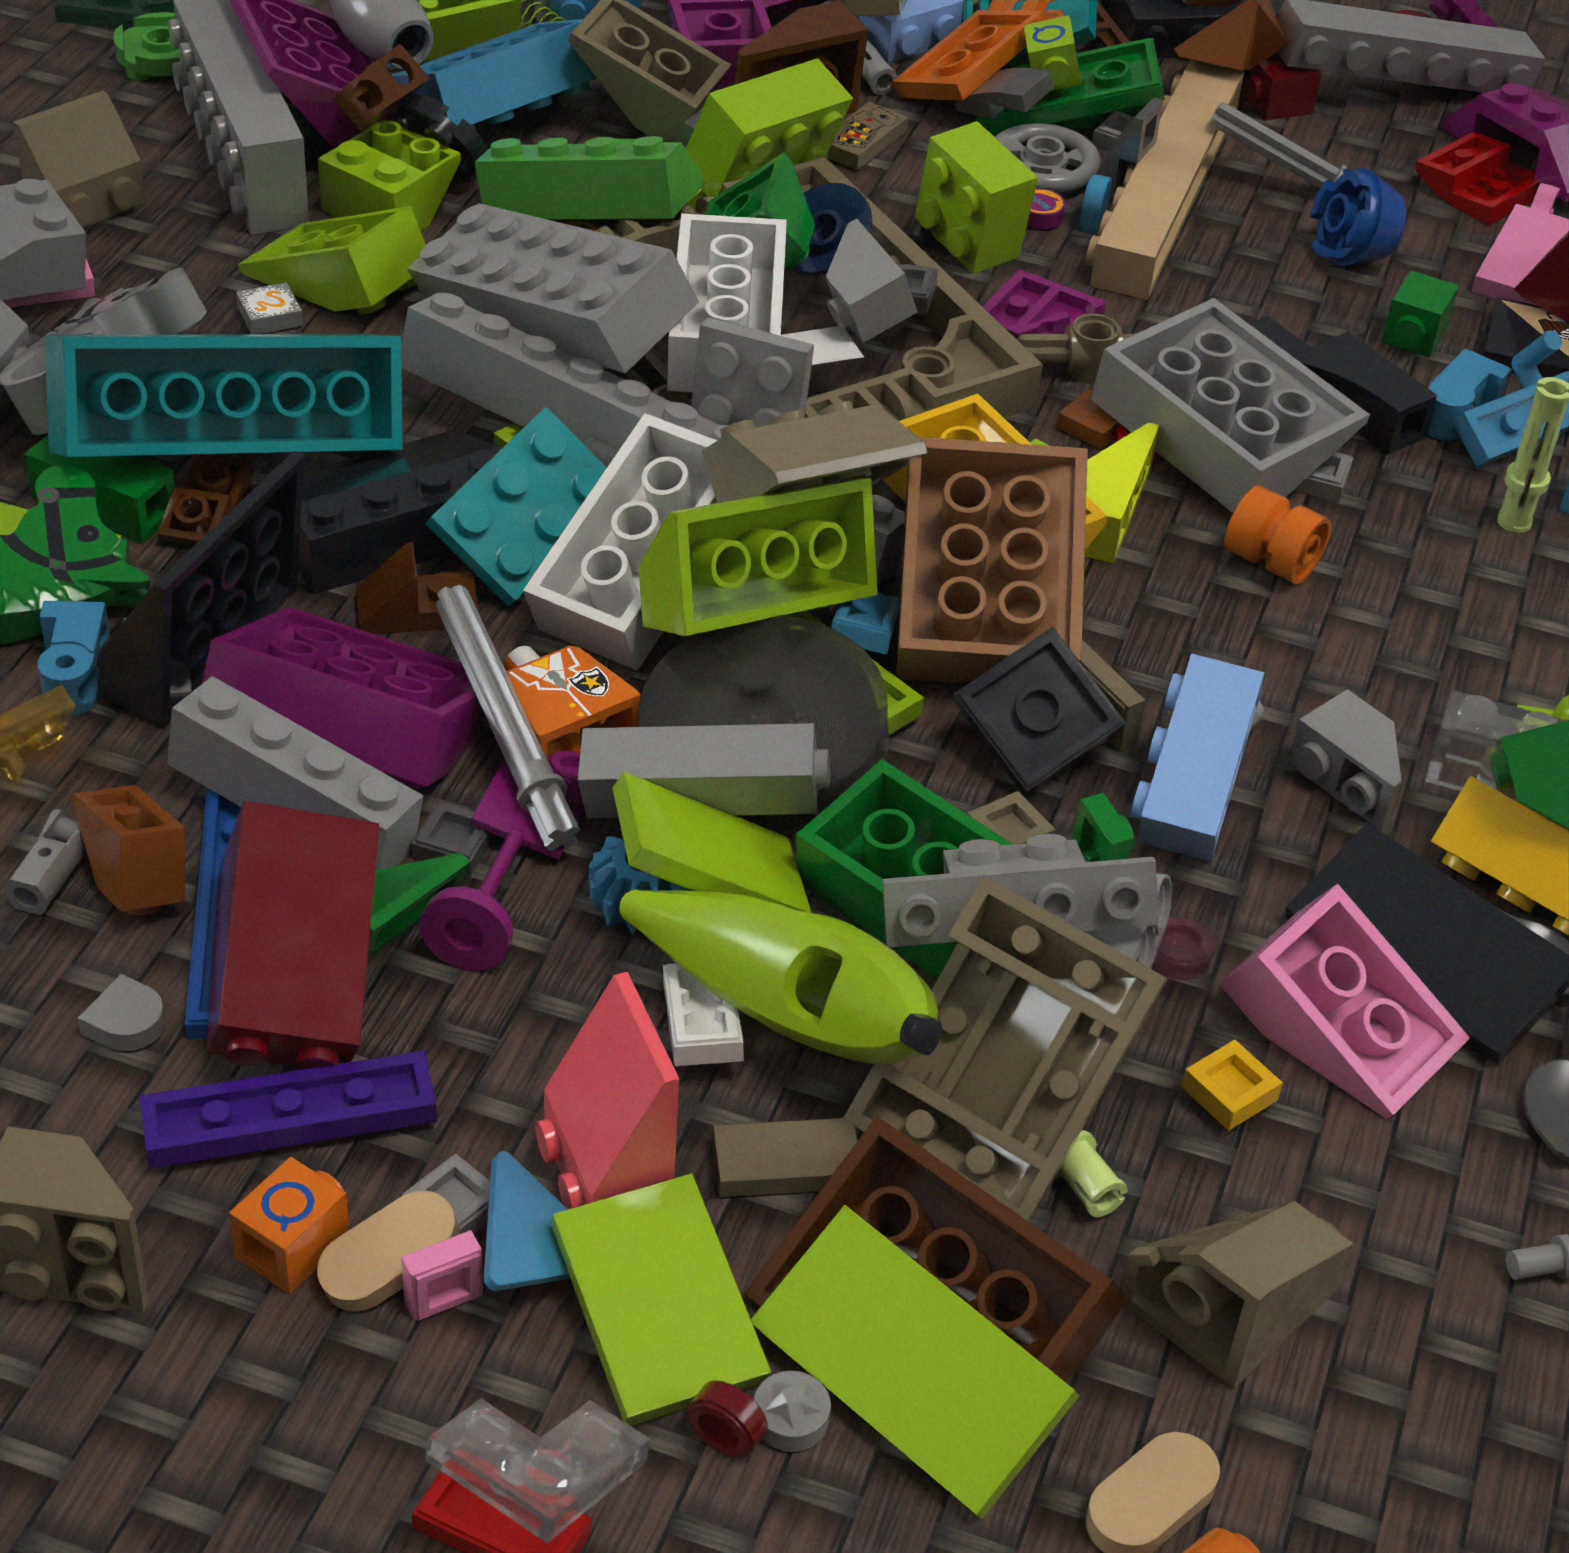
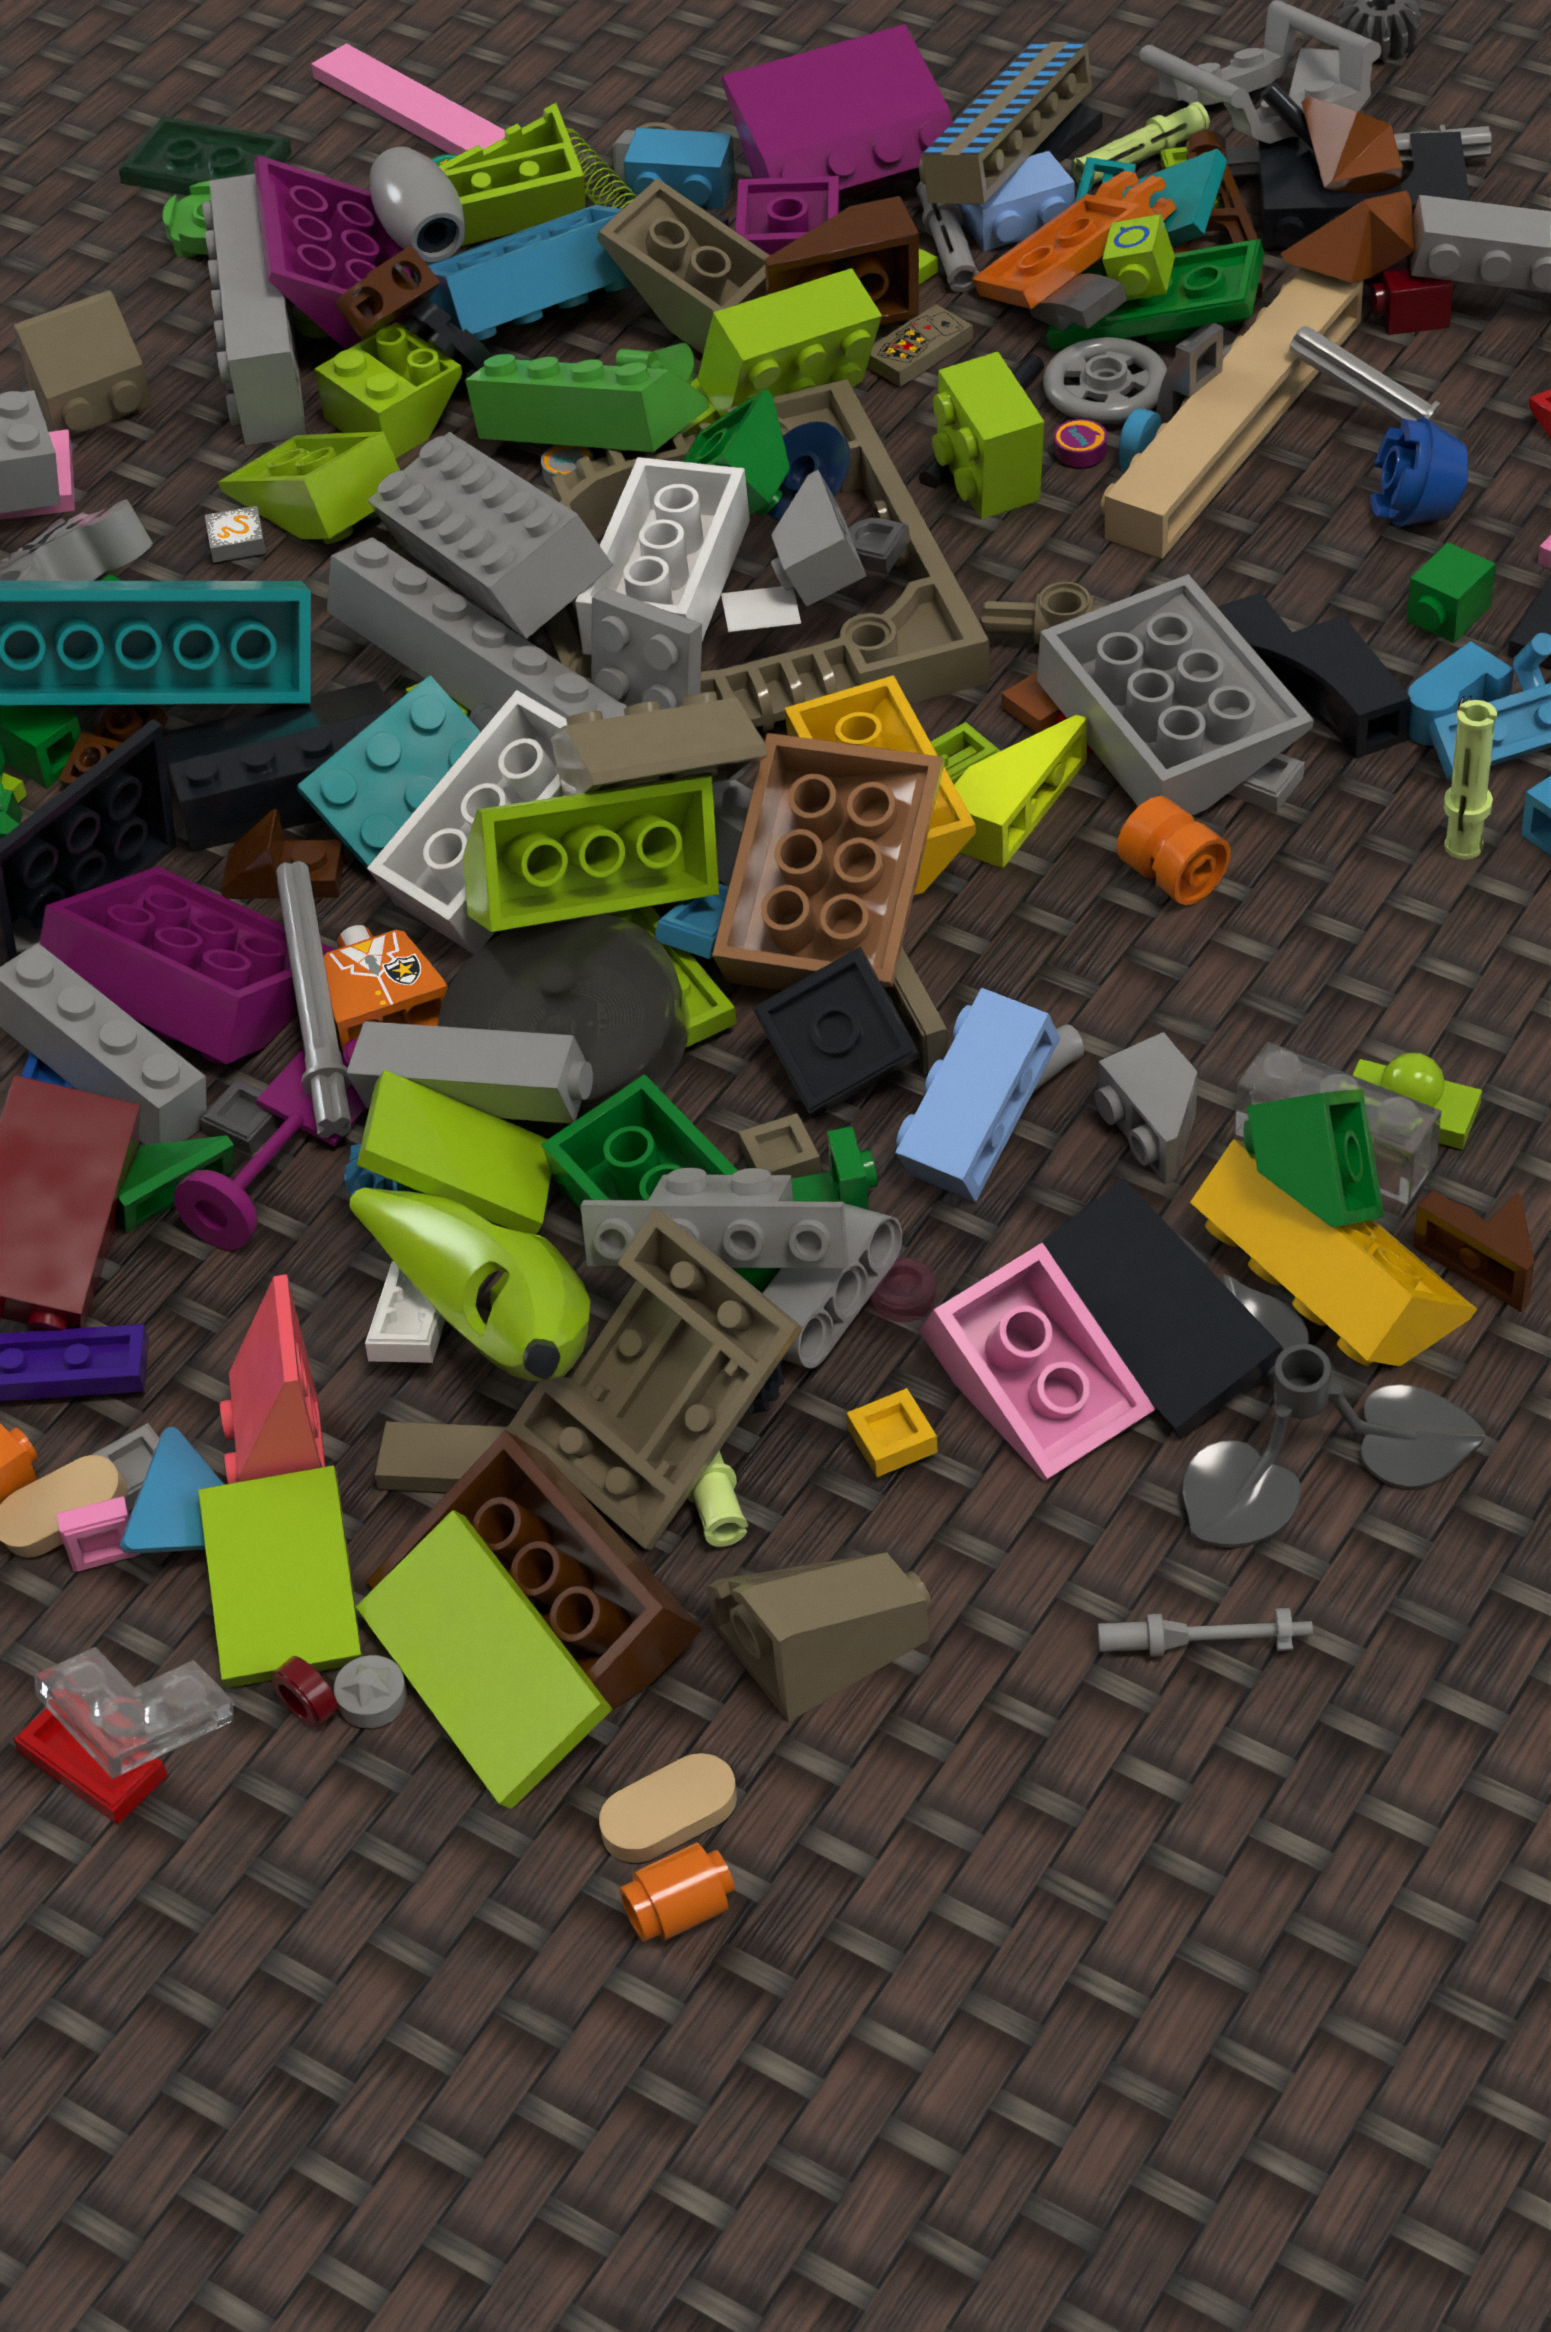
camera: 20 degrees right, 5 degrees up
magenta wing [982,269,1107,339] -> none

